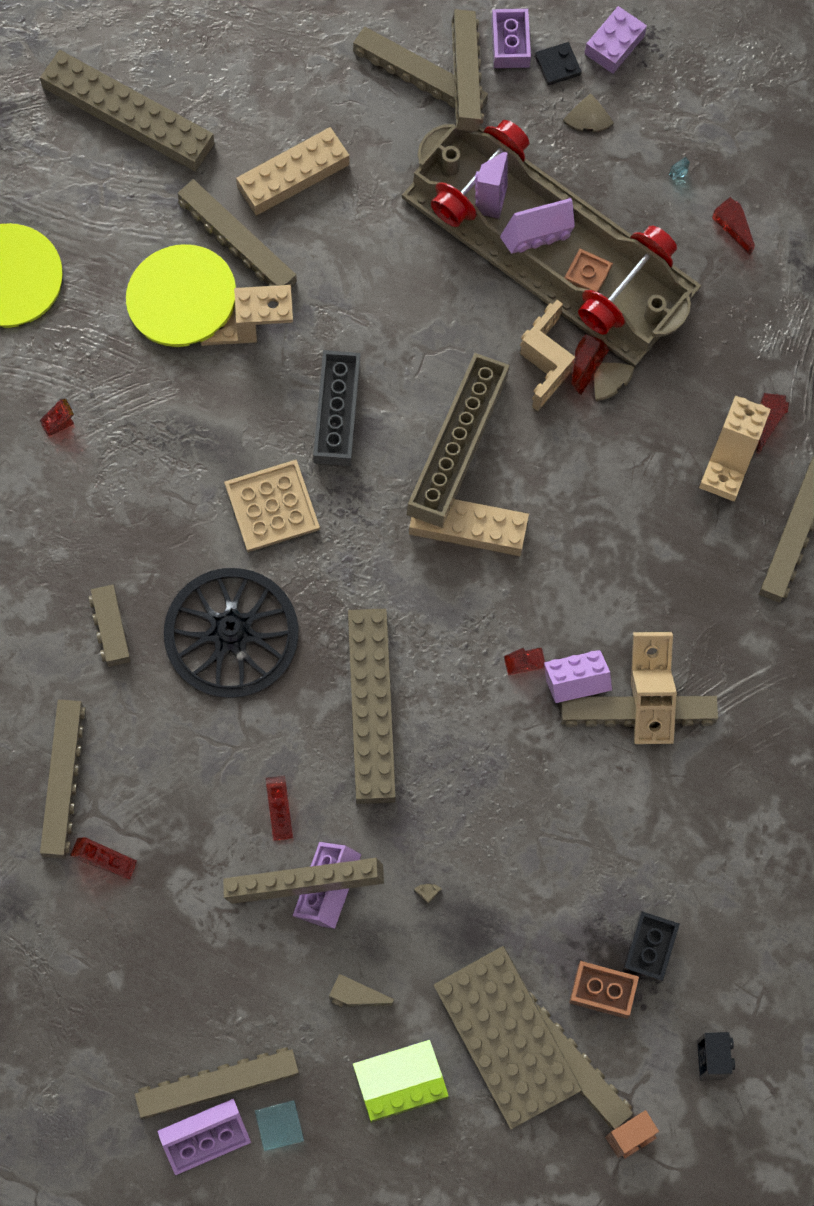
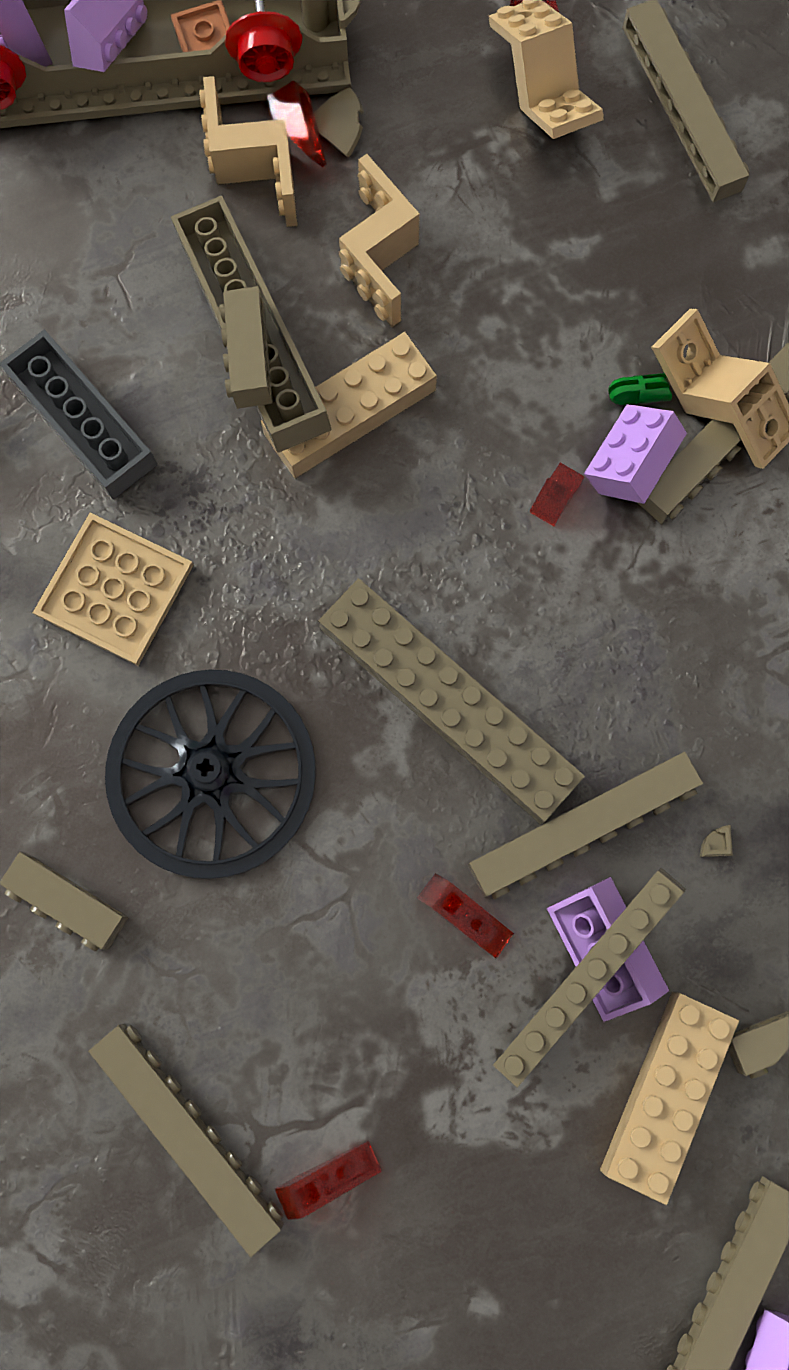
camera: 40 degrees left, 5 degrees up
none -> dark tan brick [220,286,273,409]
none -> tan bracket [339,154,420,327]
none -> dark tan brick [468,752,703,900]
none -> tan brick [600,992,739,1205]
none -> green arm [608,373,672,405]

